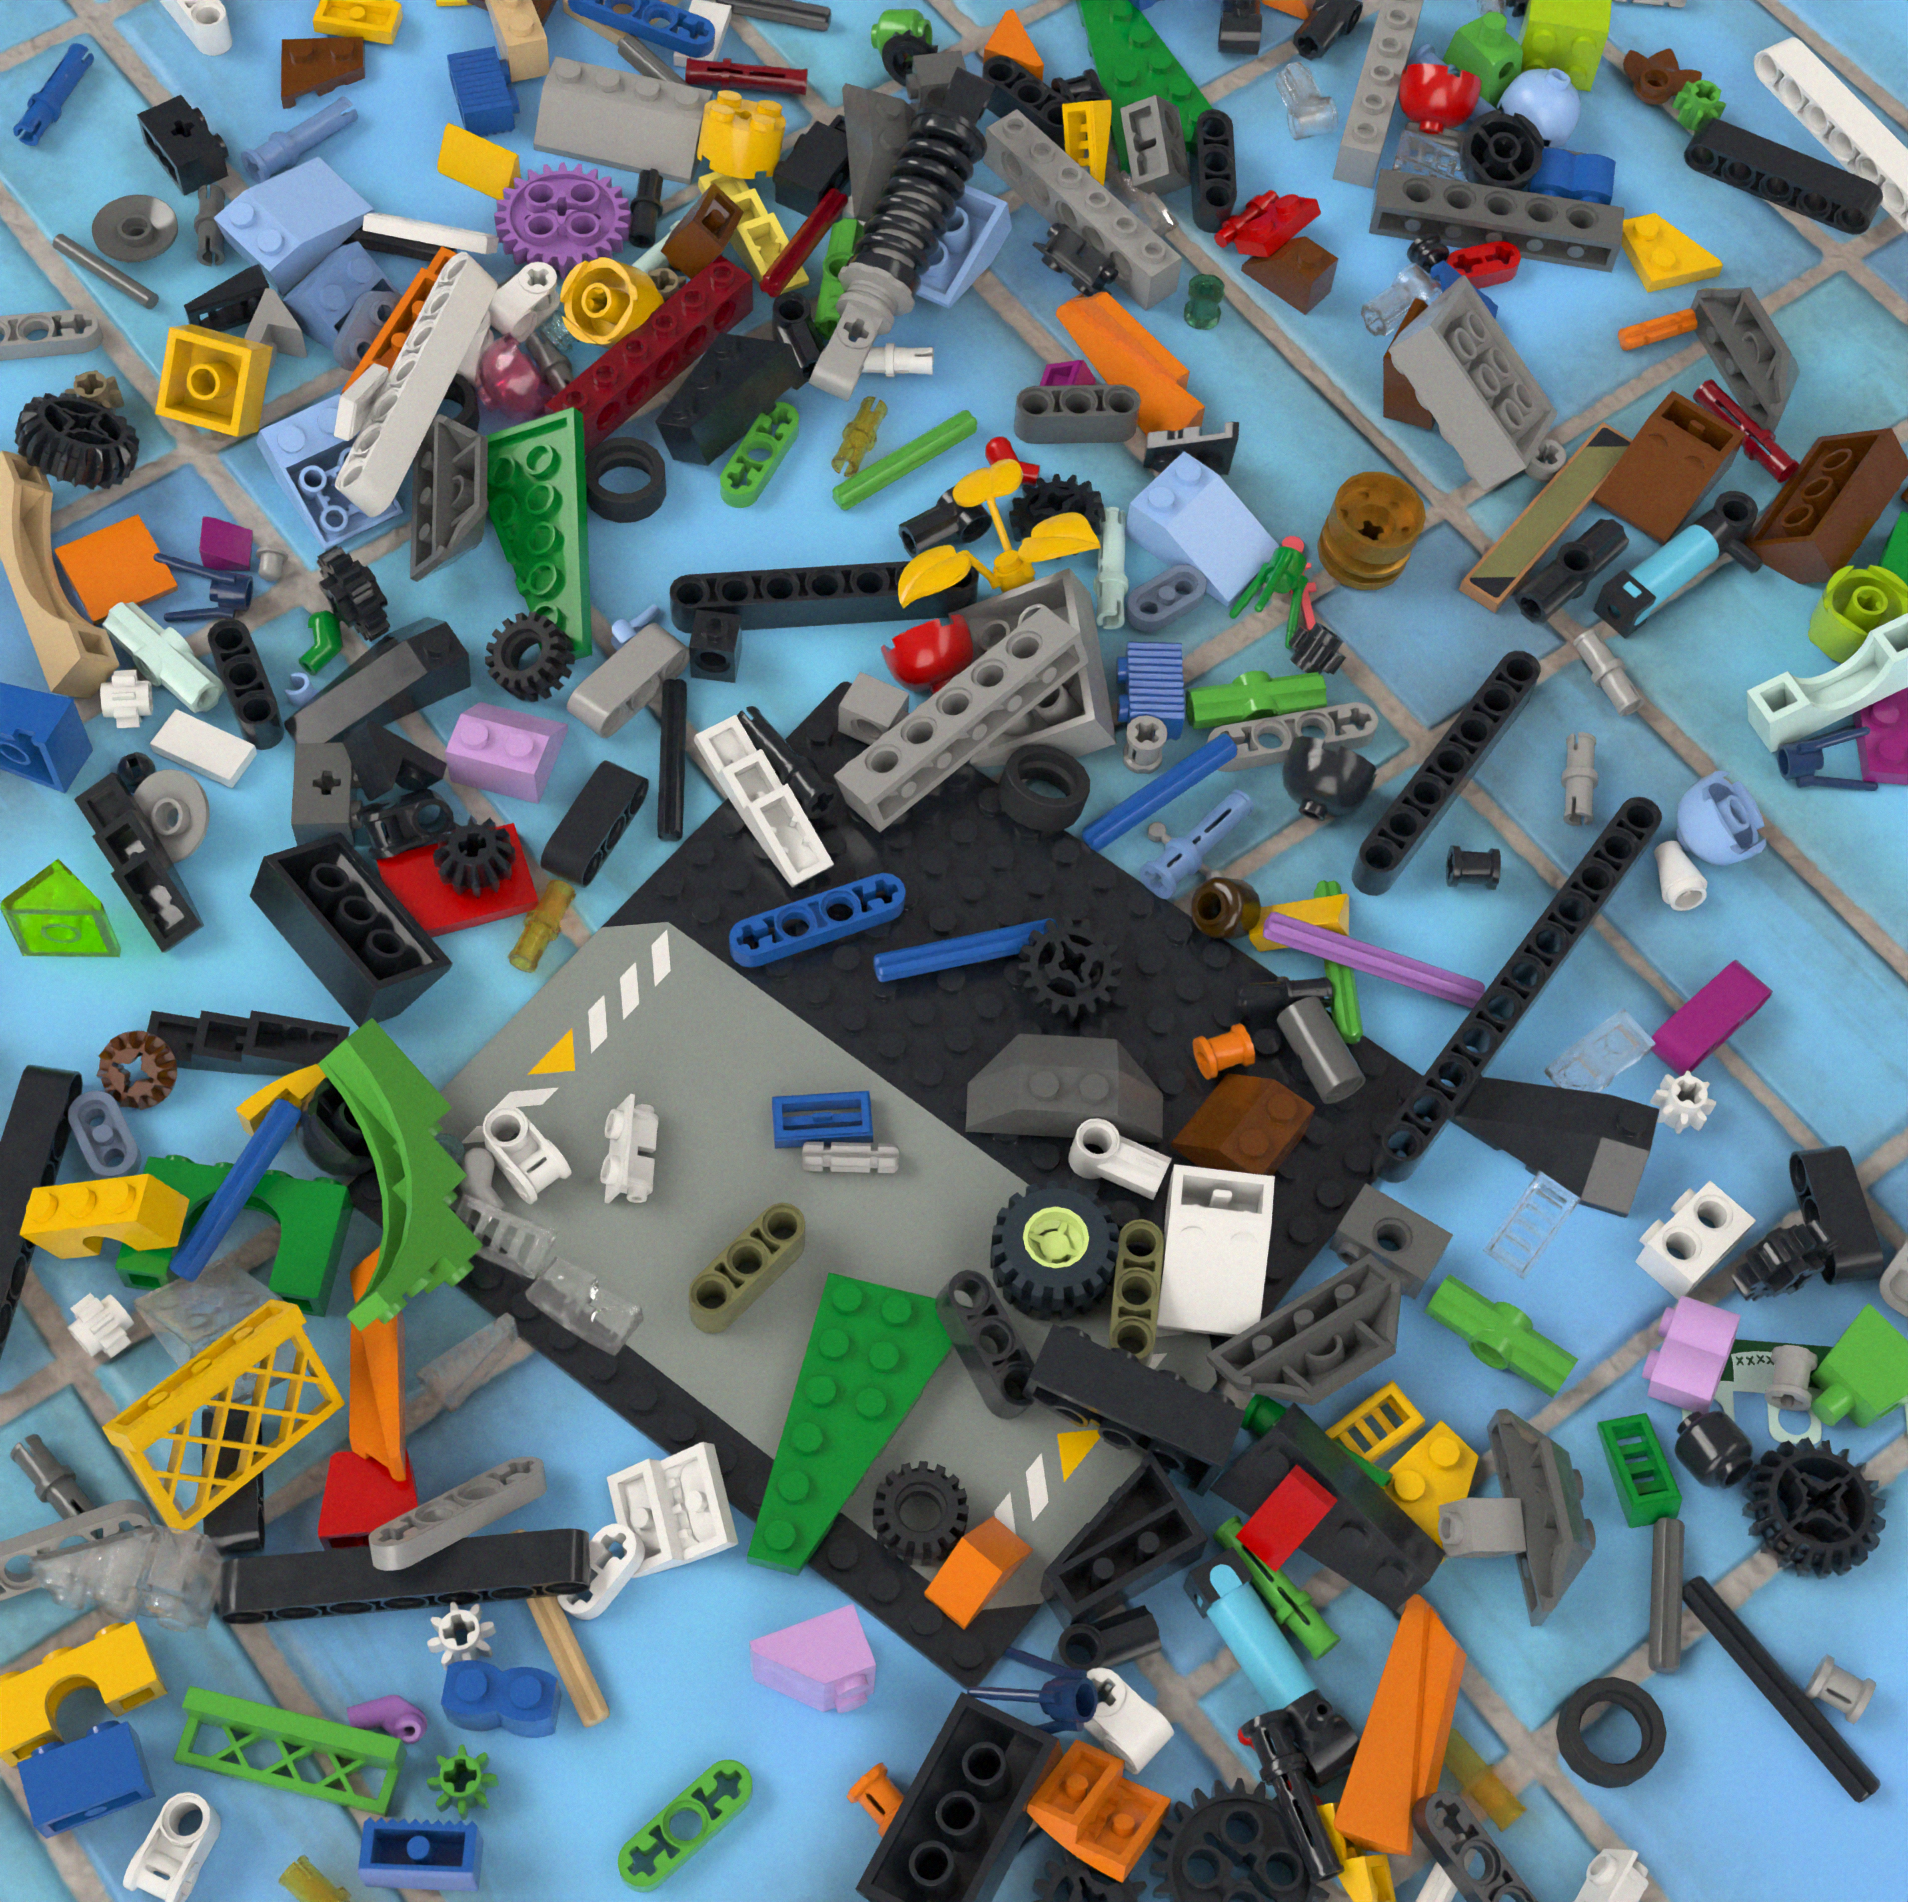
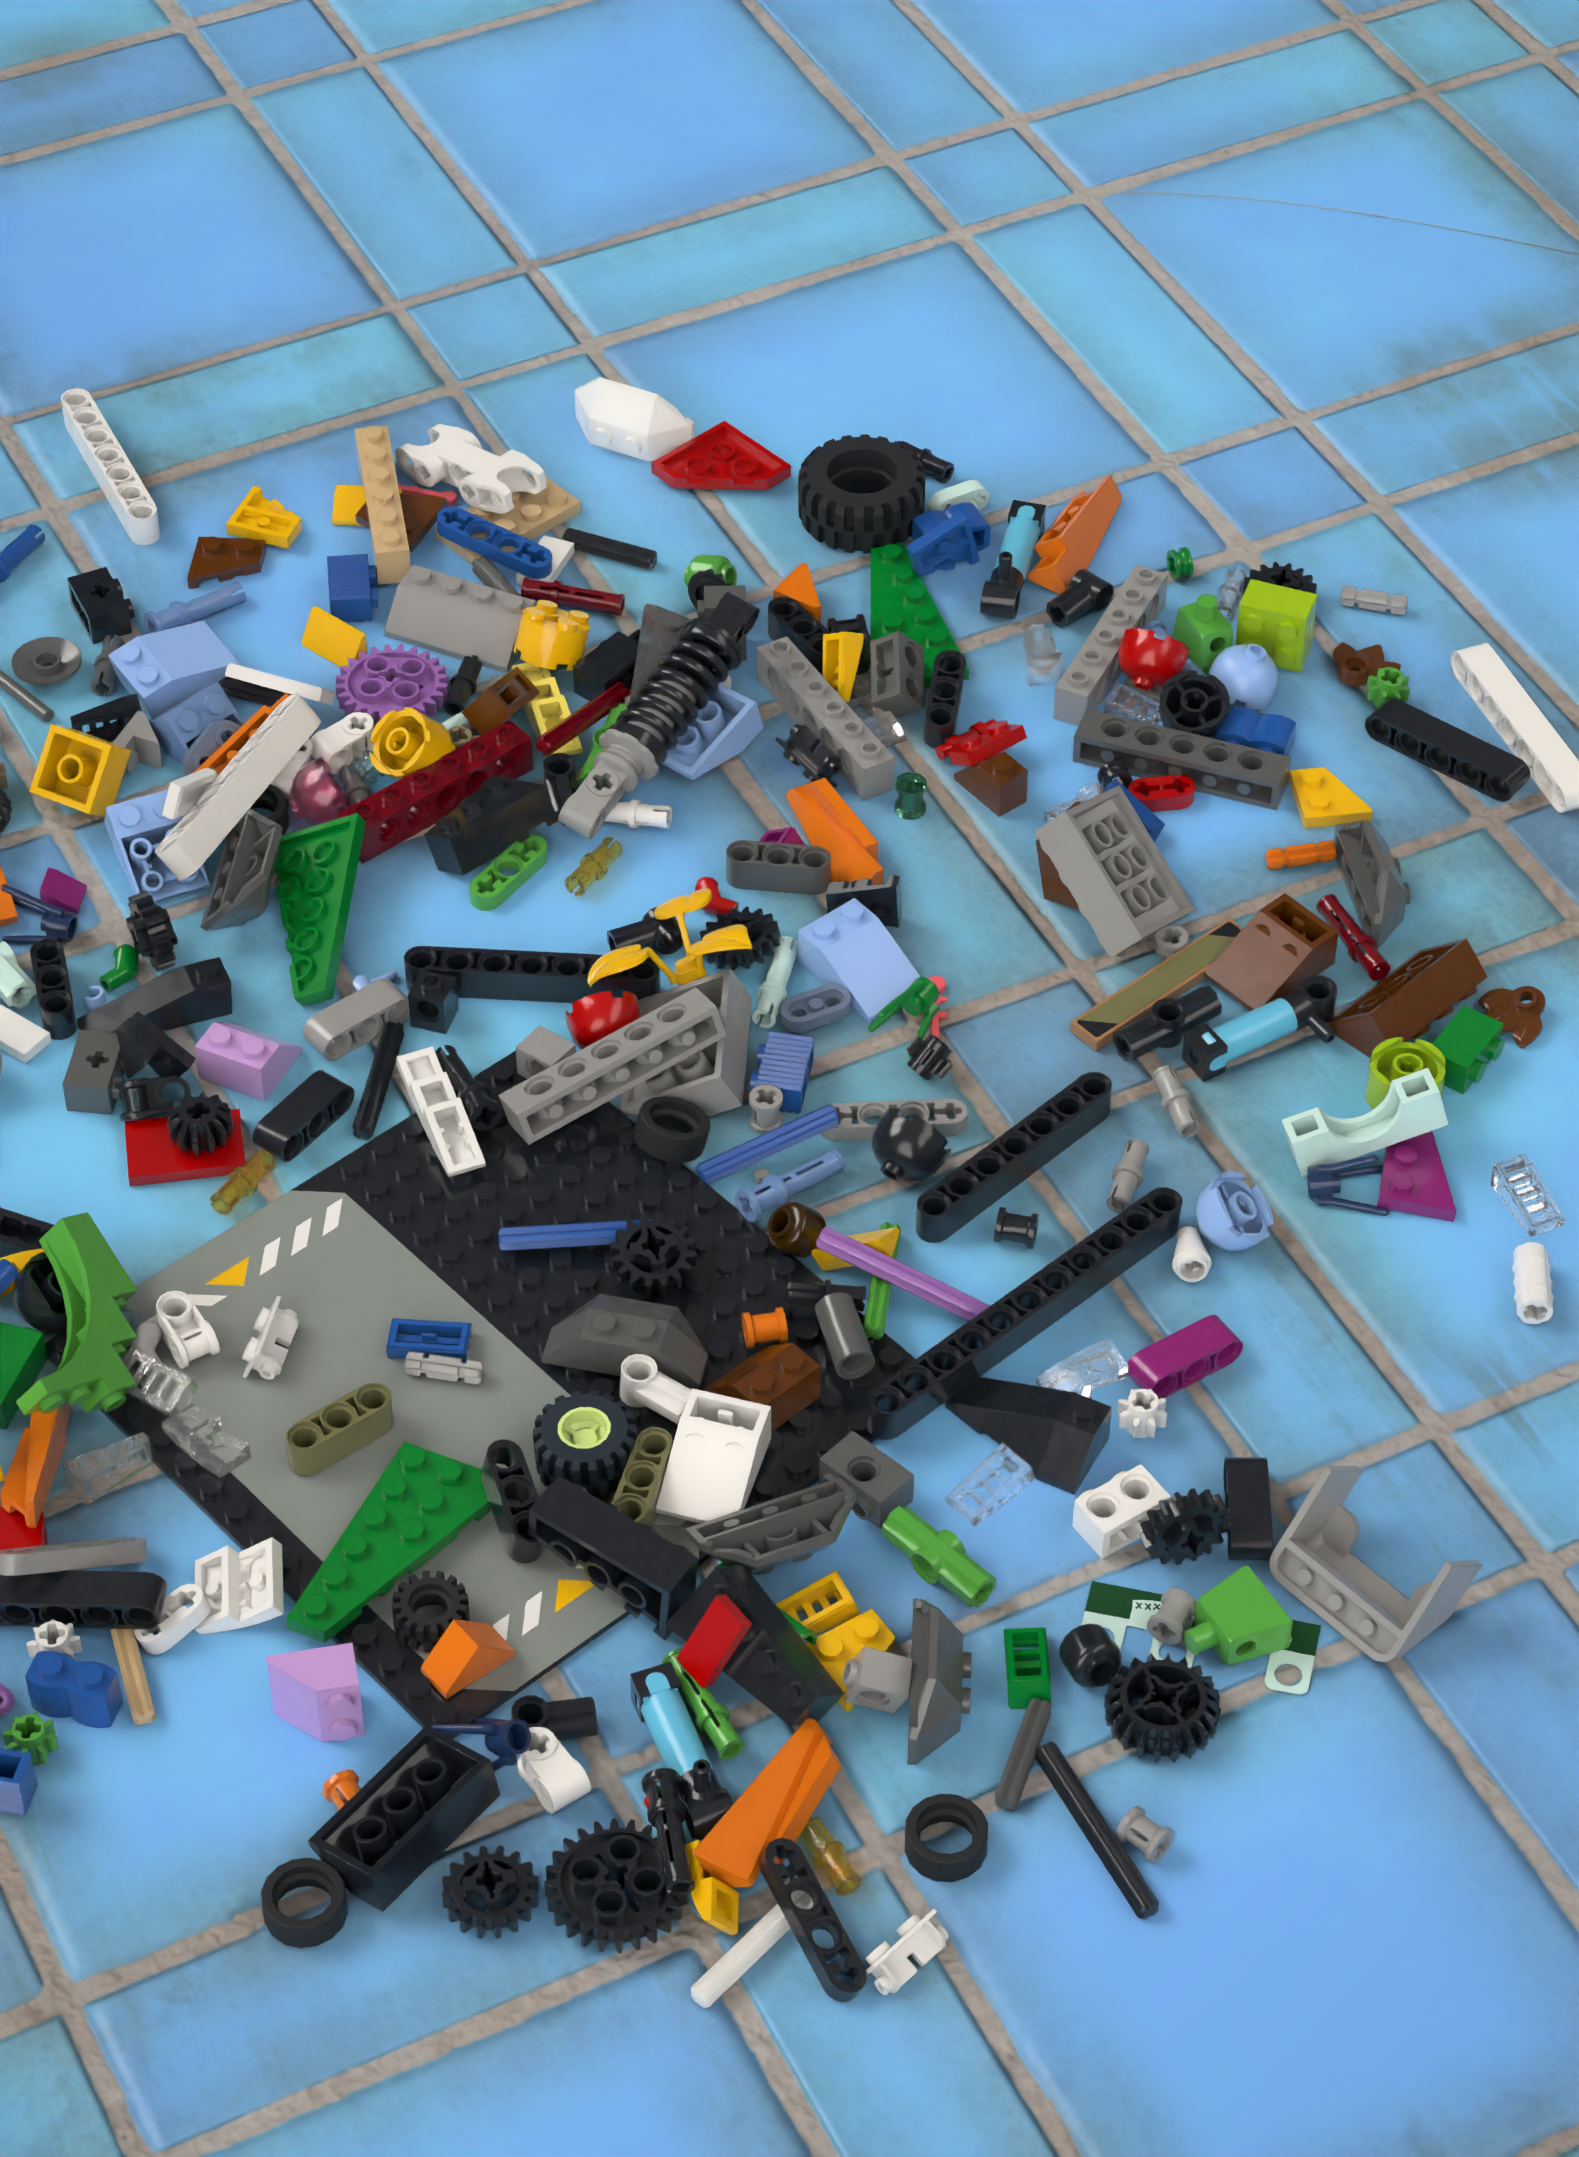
camera: 15 degrees right, 15 degrees down
black slope [249,833,453,1028] -> none
light grey piece [256,547,288,581] -> none
black tyre [485,612,575,702] -> none
black tyre [585,437,666,523] -> none
bright green beam [618,1760,753,1892] -> none
blue beam [729,873,906,968] -> none
bright green axle [832,410,978,510] -> none
orange slope [1027,1739,1172,1883] -> none
black wedge [1040,1450,1208,1630] -> none
bright green piece [1185,671,1327,730] -> none
pearl gold wheel [1317,472,1426,590] -> none
lavender brick [1642,1295,1741,1415] -> none

